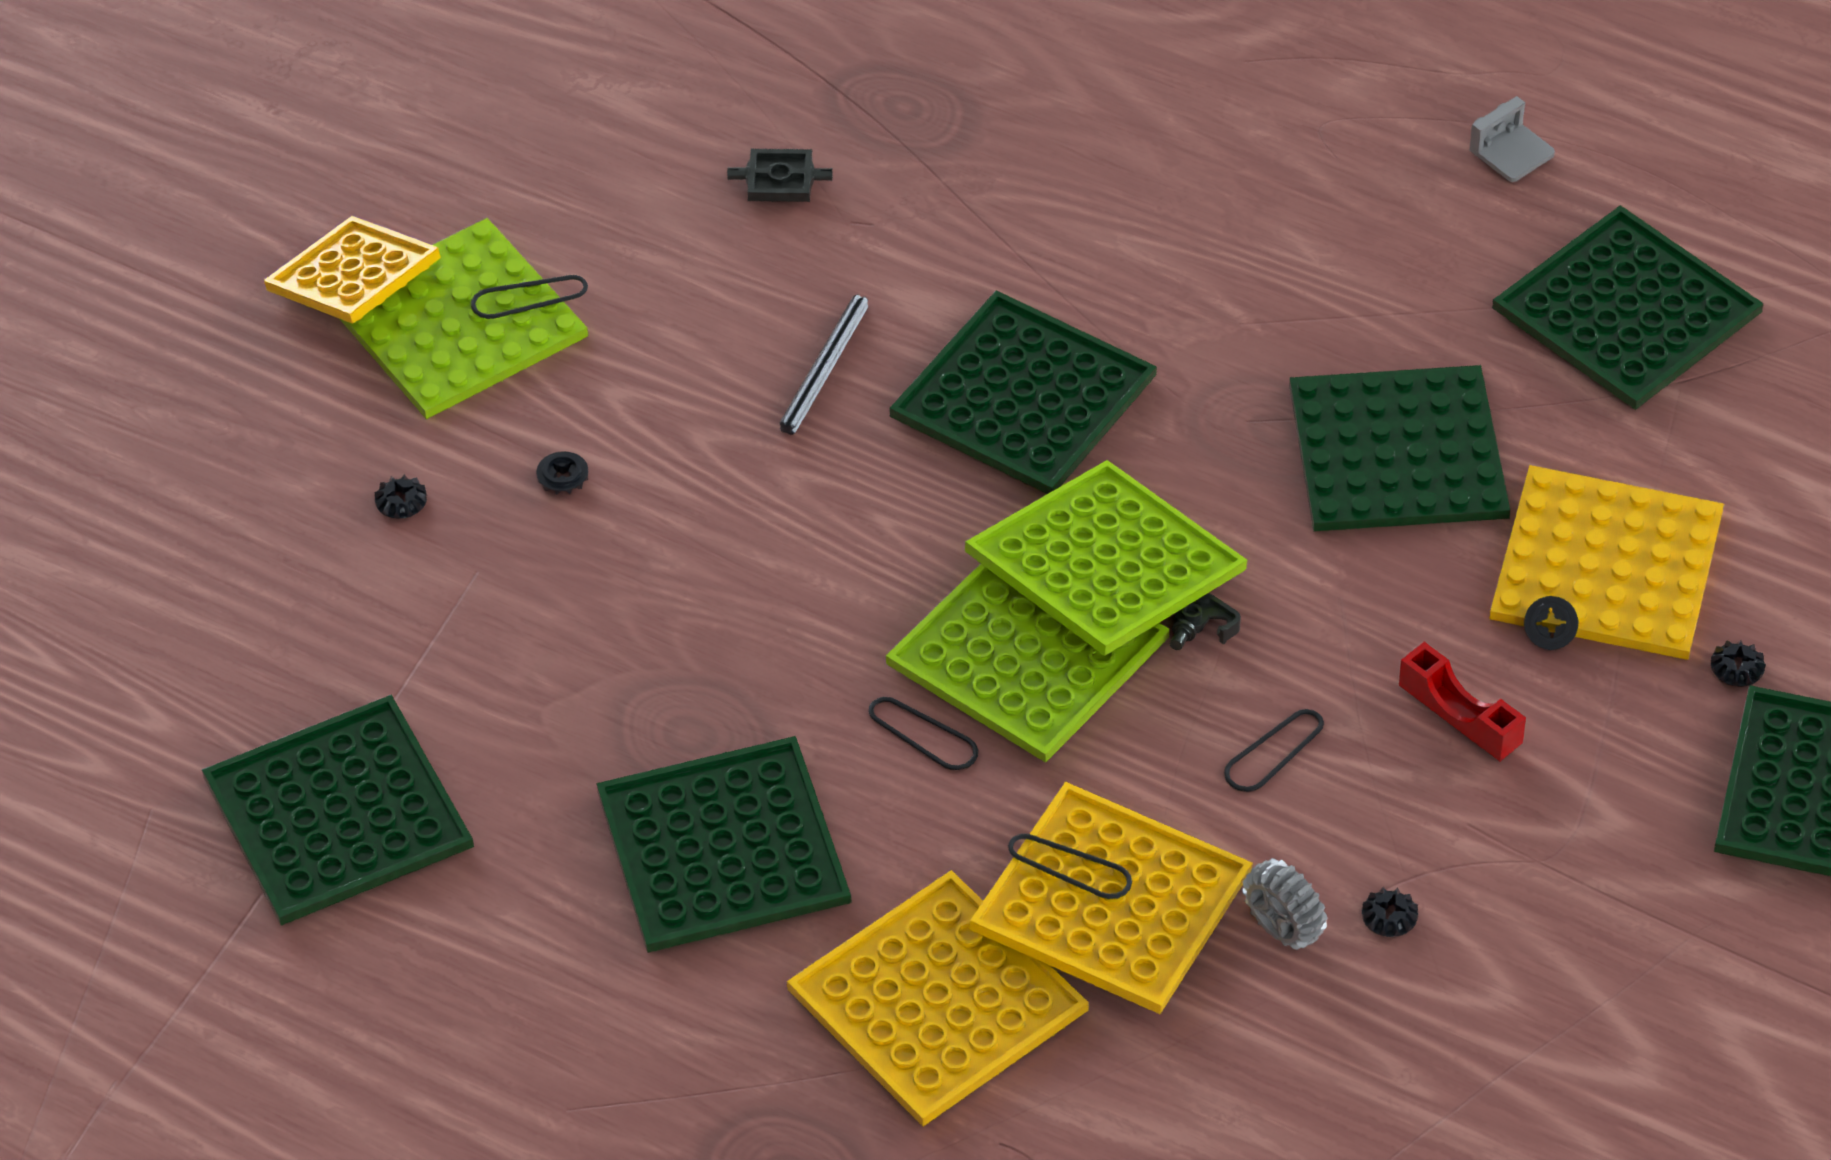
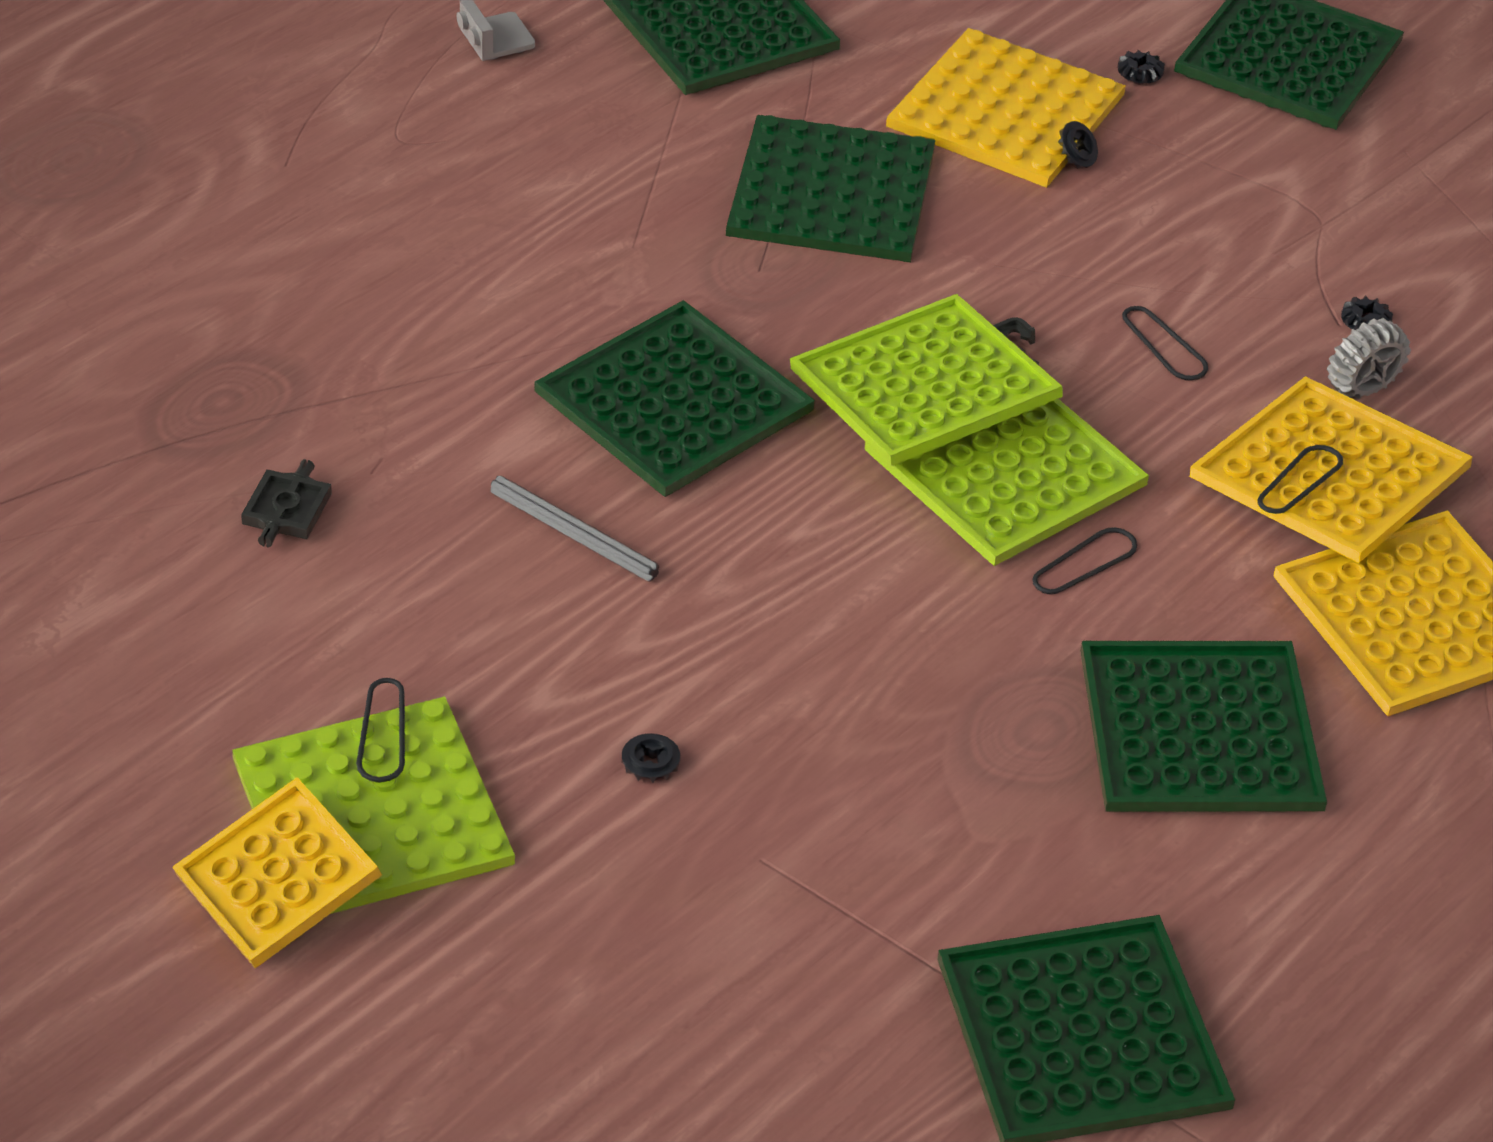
camera: 80 degrees left, 5 degrees down
black gear [374,474,427,519] -> none
red arch [1399,642,1526,762] -> none

